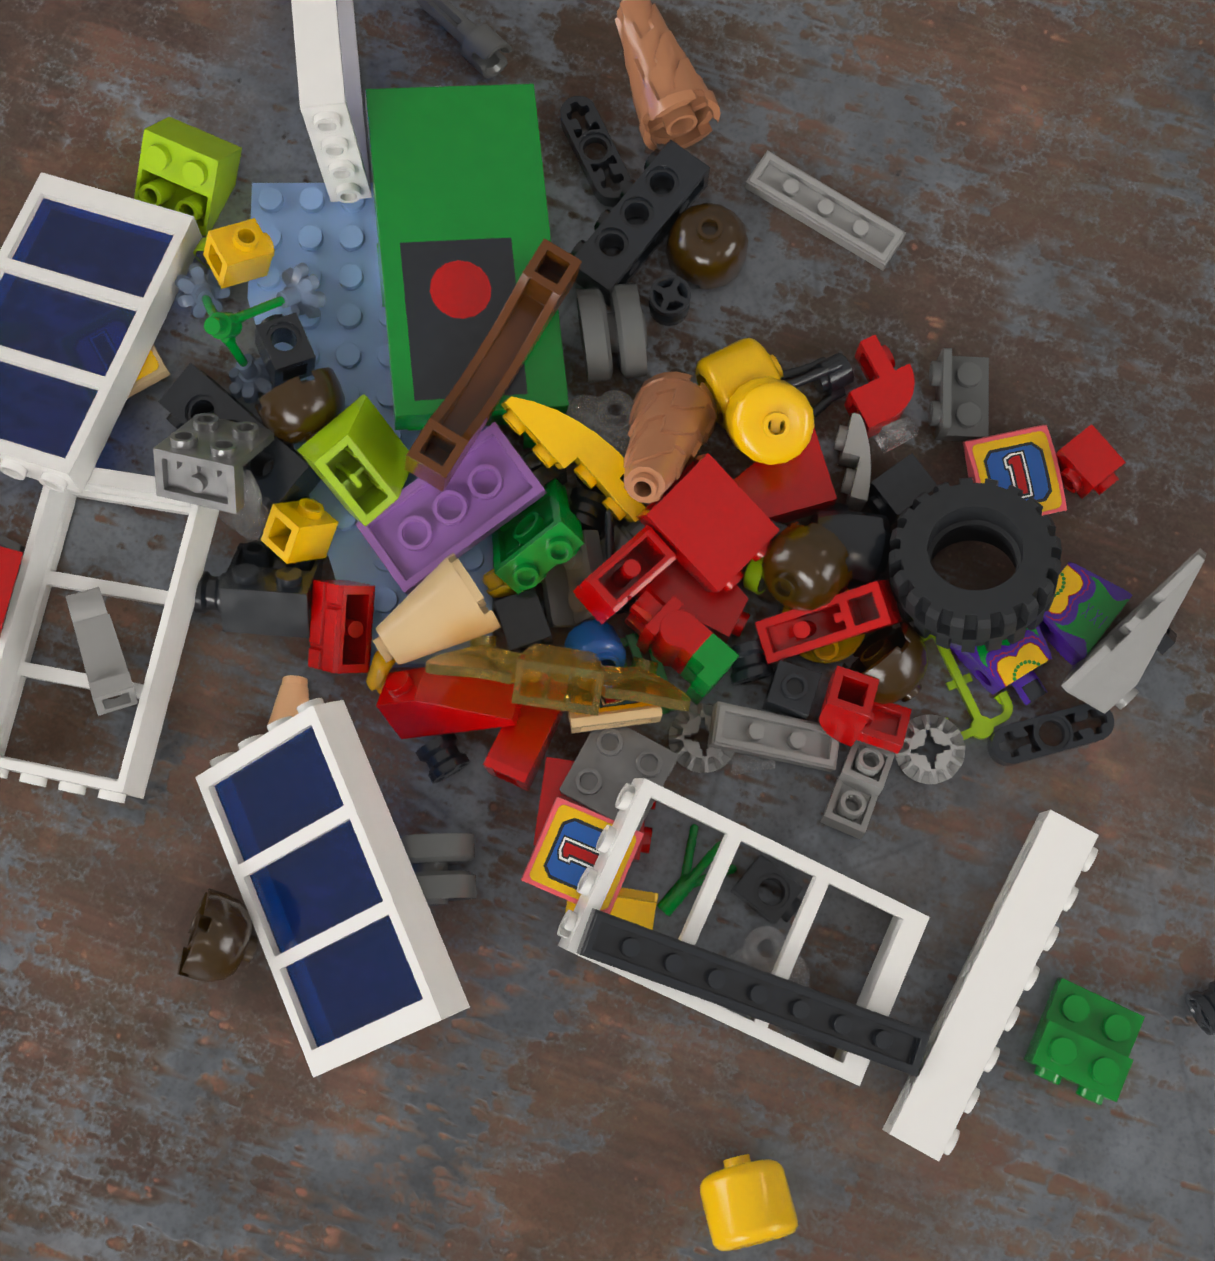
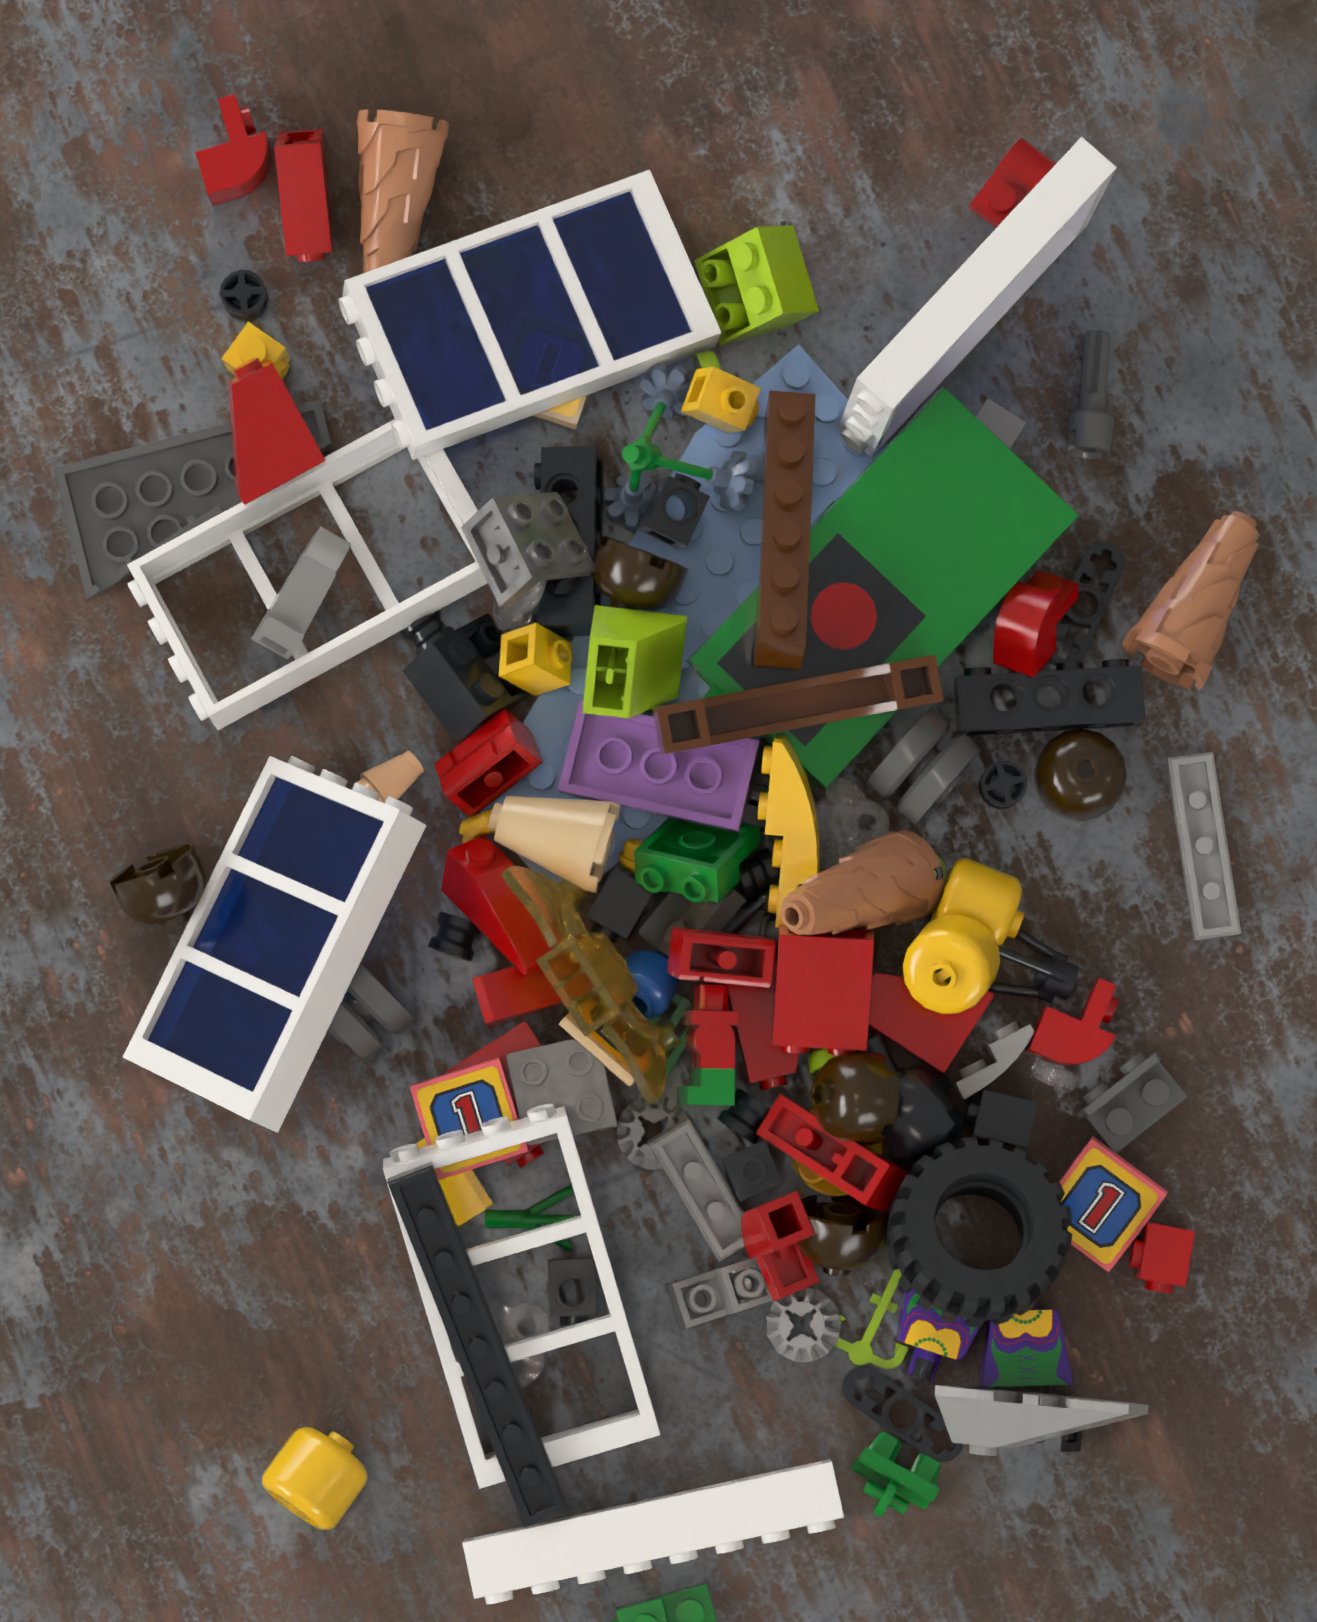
camera: 50 degrees right, 5 degrees up
none -> reddish brown arch [754,391,816,669]
none -> green hips [850,1432,941,1517]
none -> red brick [993,570,1079,677]

